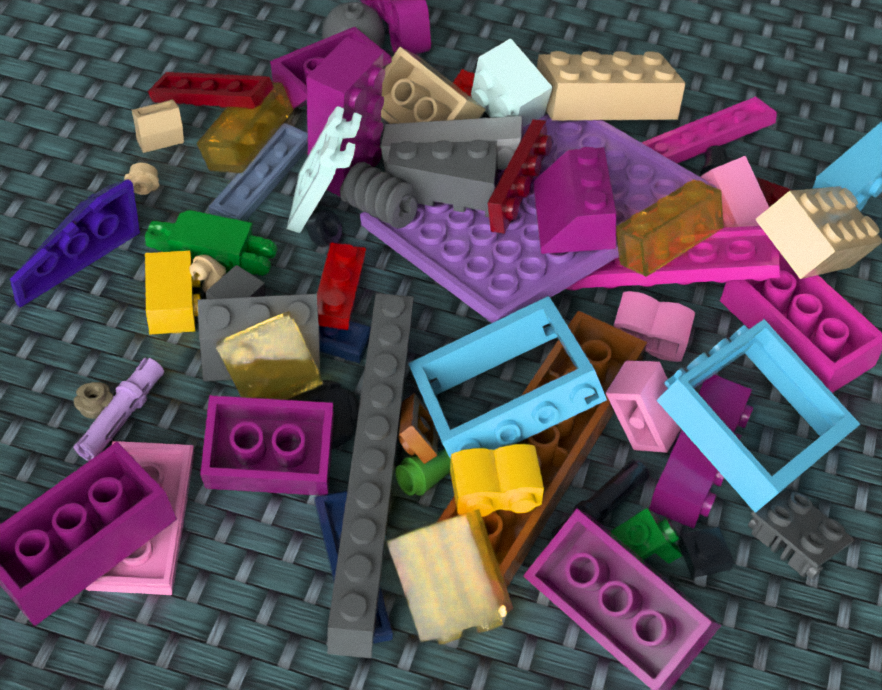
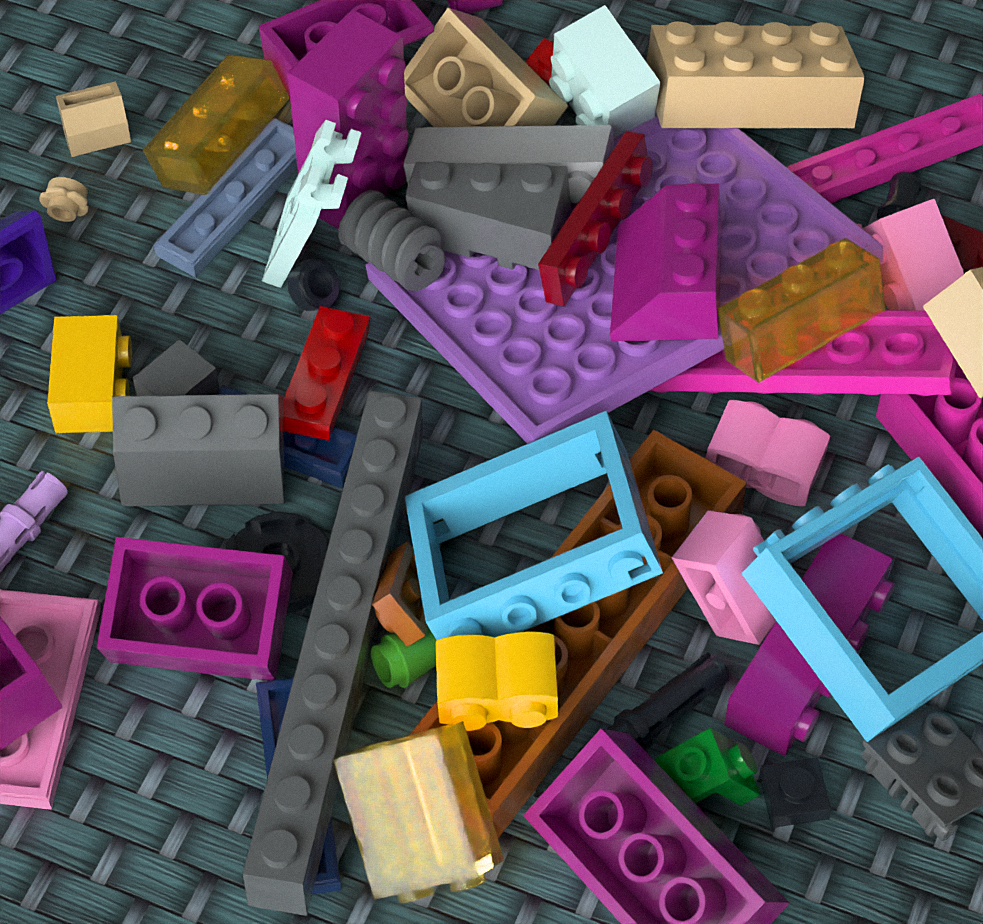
camera: 10 degrees right, 5 degrees up
green hinge [145,210,278,276] -> none
dark red plate [147,72,274,109] -> none
tan arm [189,254,226,293] -> none
clear yellow plate [216,311,323,400] -> none

